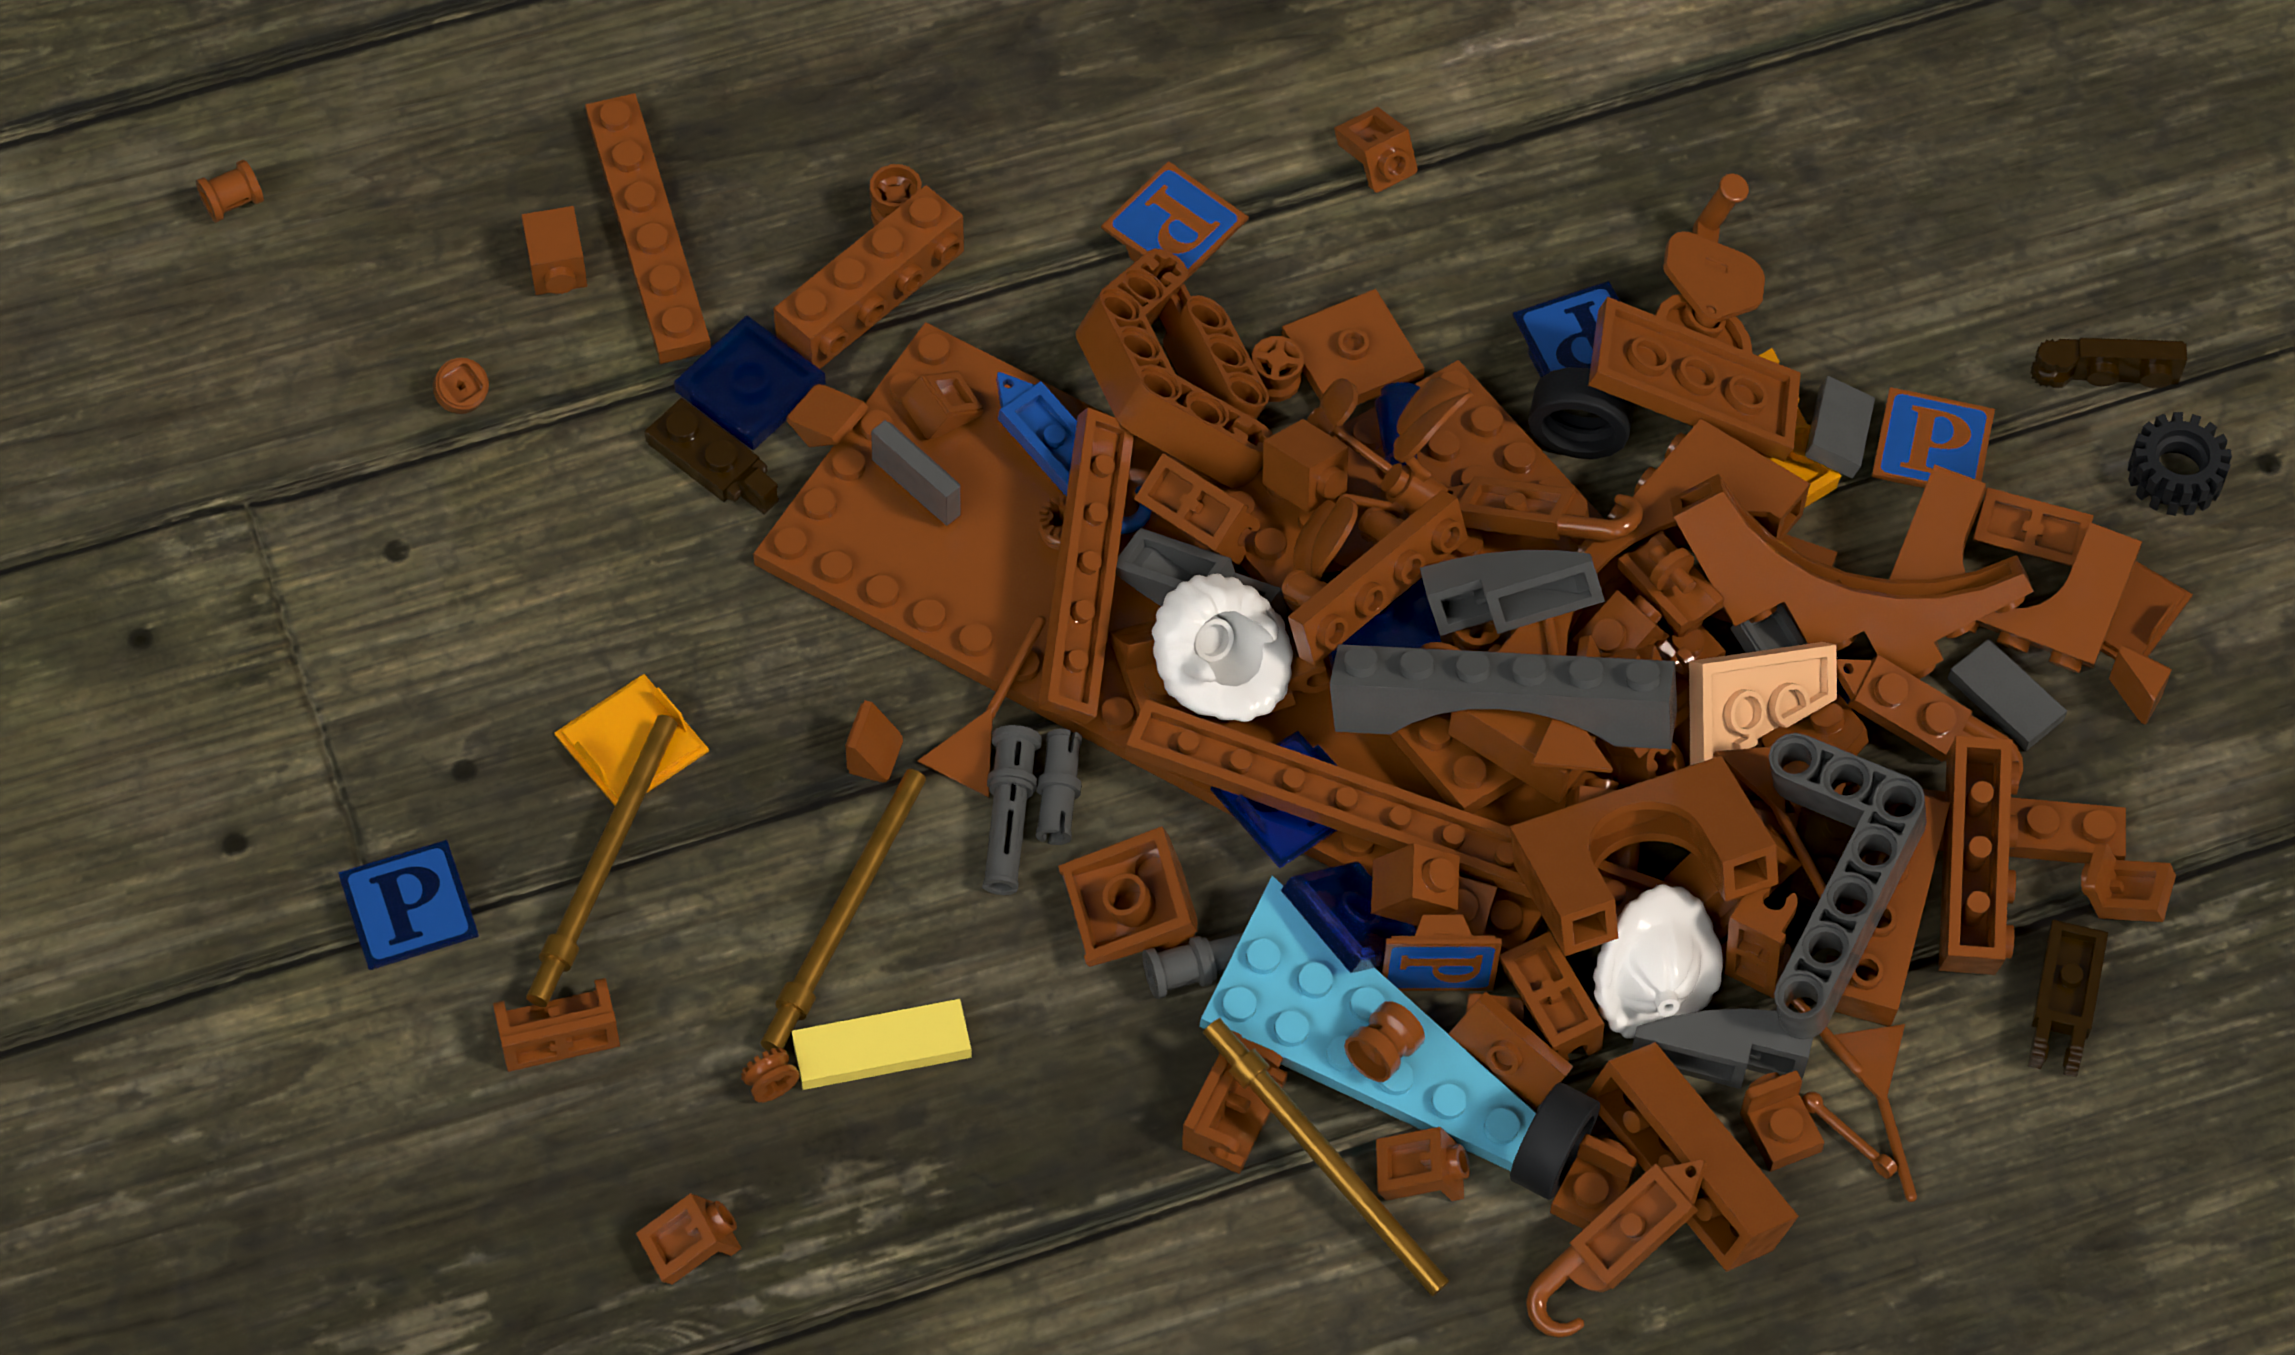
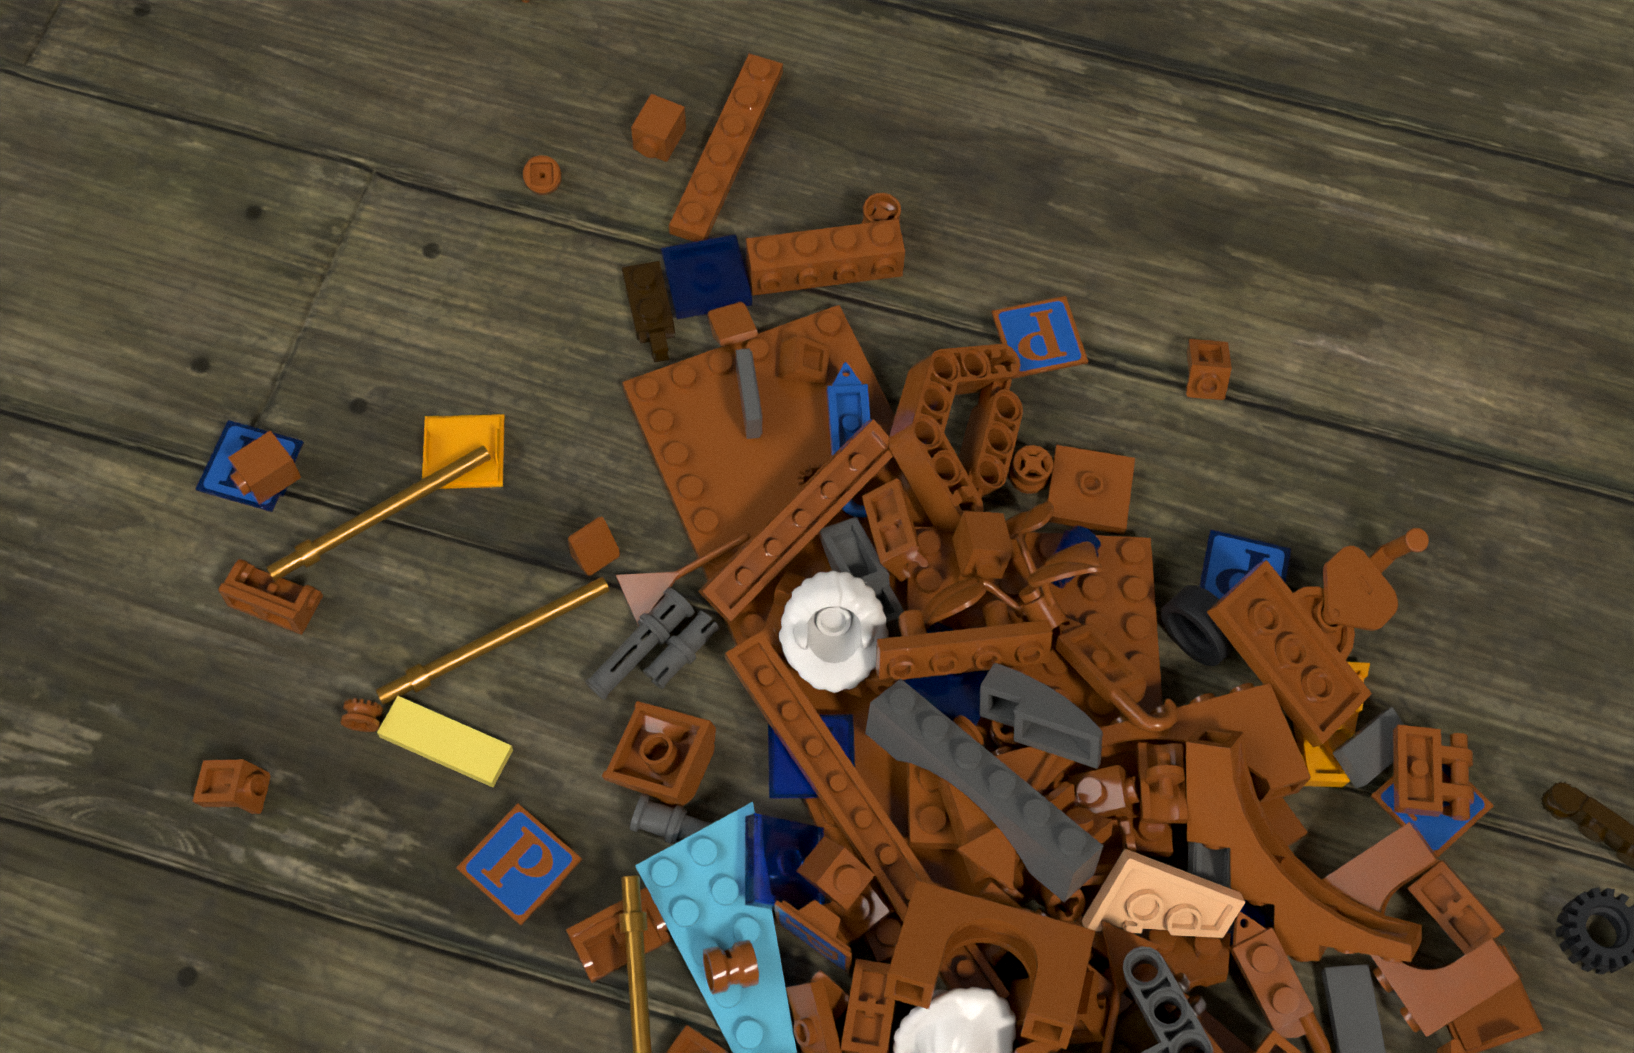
camera: 35 degrees right, 5 degrees up
none -> dark orange brick [228,430,301,505]
none -> piece [456,803,582,926]
none -> dark orange plate [1393,725,1474,821]

